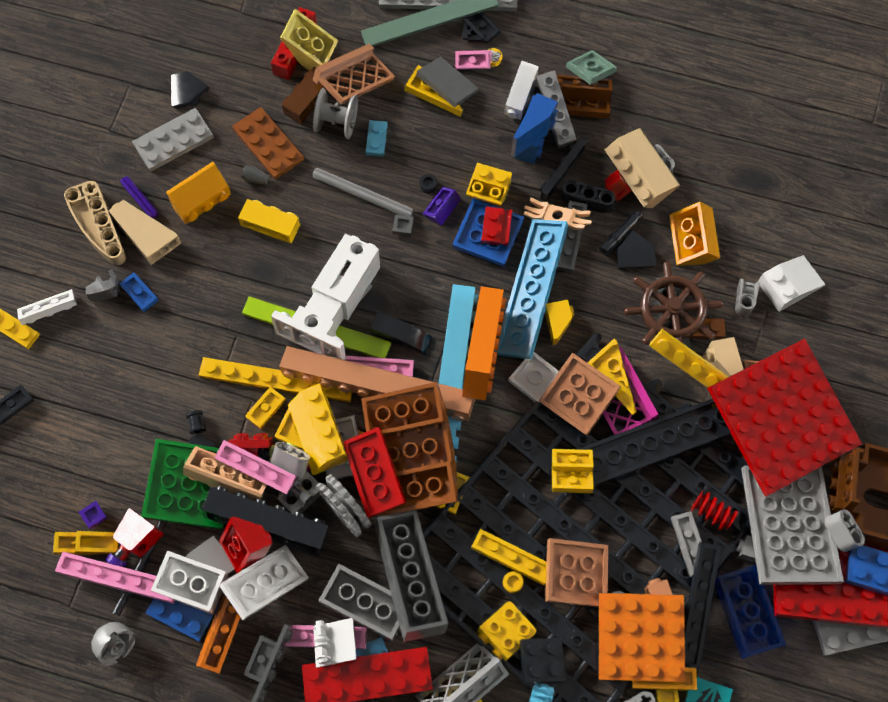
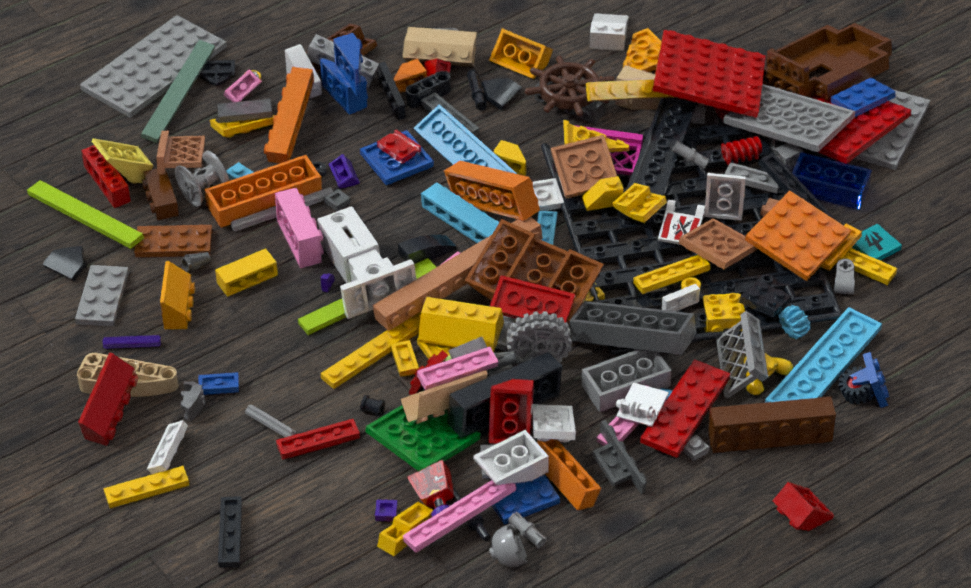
camera: 50 degrees left, 25 degrees down
tan slope [108,200,181,265] -> none
yellow slope [466,163,512,206] -> none
light nougat piece [524,198,592,230] -> none
sand green tile [566,50,617,85] -> none
light grey piece [735,279,760,317] -> none
light grey beam [825,509,865,552] -> none
none -> lime tile [27,180,144,249]
none -> red slope [78,352,138,446]
none -> orange brick [205,155,322,228]
none -> light grey axle [245,405,296,437]
none -> orange brick [264,67,315,163]
none -> bright pink brick [275,188,324,268]
none -> red plate [276,419,360,460]
none -> dark purple tile [321,273,335,292]
none -> orange slope [393,59,427,93]
none -> light grey pin [509,512,547,548]
none -> medium azure tile [537,211,557,245]
none -> yellow slope [582,176,623,211]
none -> light orange plate [623,28,661,72]
none -> white flag [658,200,705,245]
none -> white plate [662,284,700,312]
none -> light grey pin [672,141,709,169]
none -> white slope [704,173,746,221]

